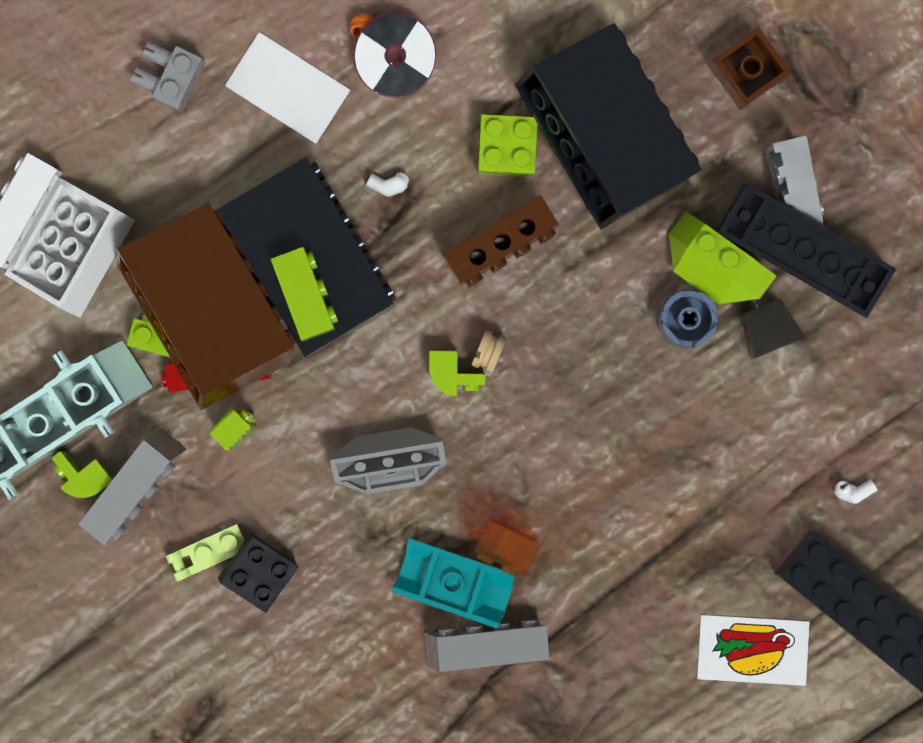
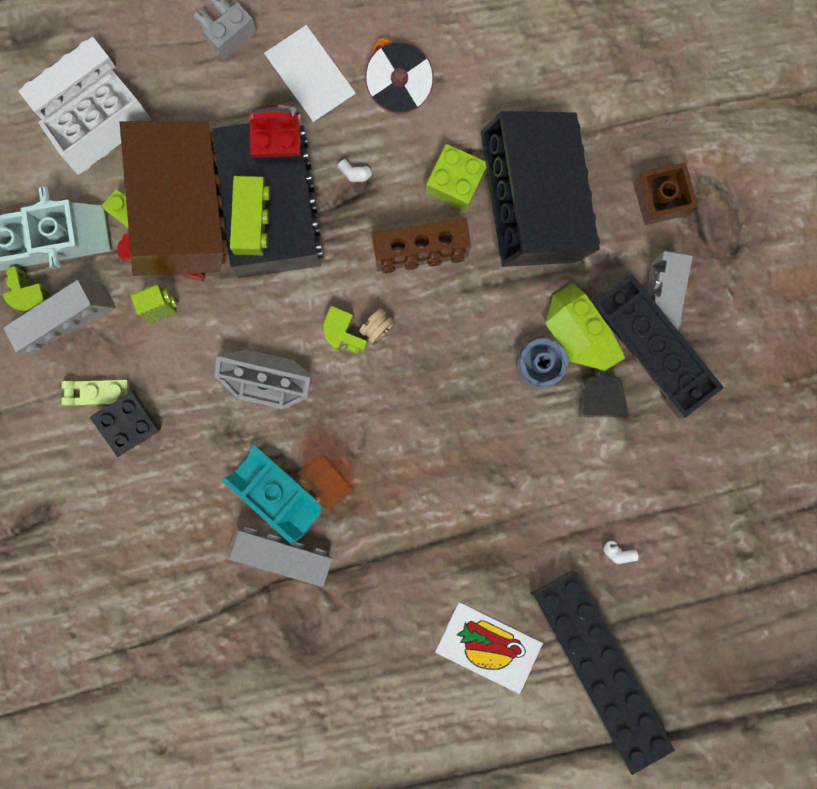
camera: 20 degrees right, 5 degrees down
none -> red piece [250,104,301,158]

